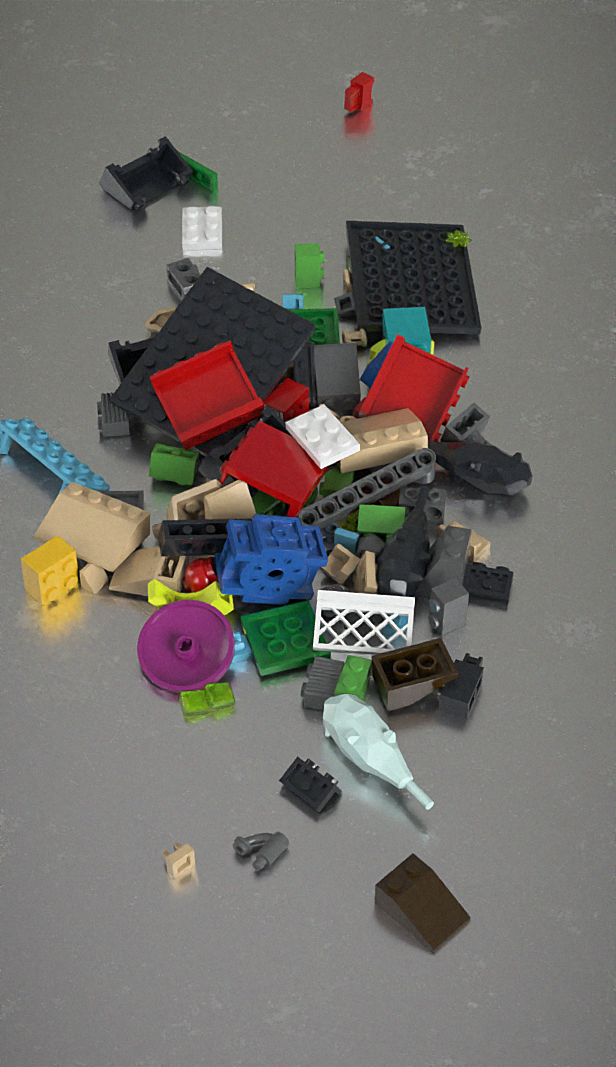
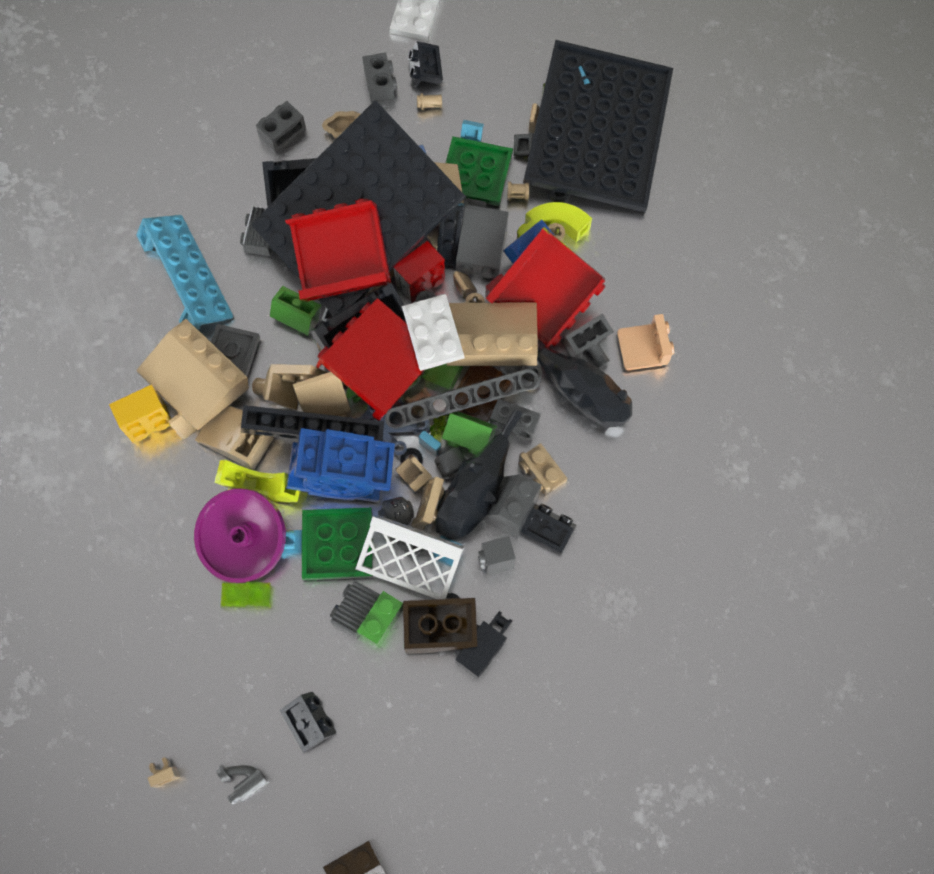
camera: 15 degrees right, 25 degrees up
red piece [182,556,219,593] -> none
bright green brick [294,243,324,289] -> none
light aqua piece [323,694,434,810] -> none
teal brick [382,307,431,353] -> none
clear neon green plant [446,230,472,247] -> none
none -> dark grey brick [256,101,306,152]
none -> black bracket [408,41,443,87]
none -> light nougat bracket [617,314,674,370]

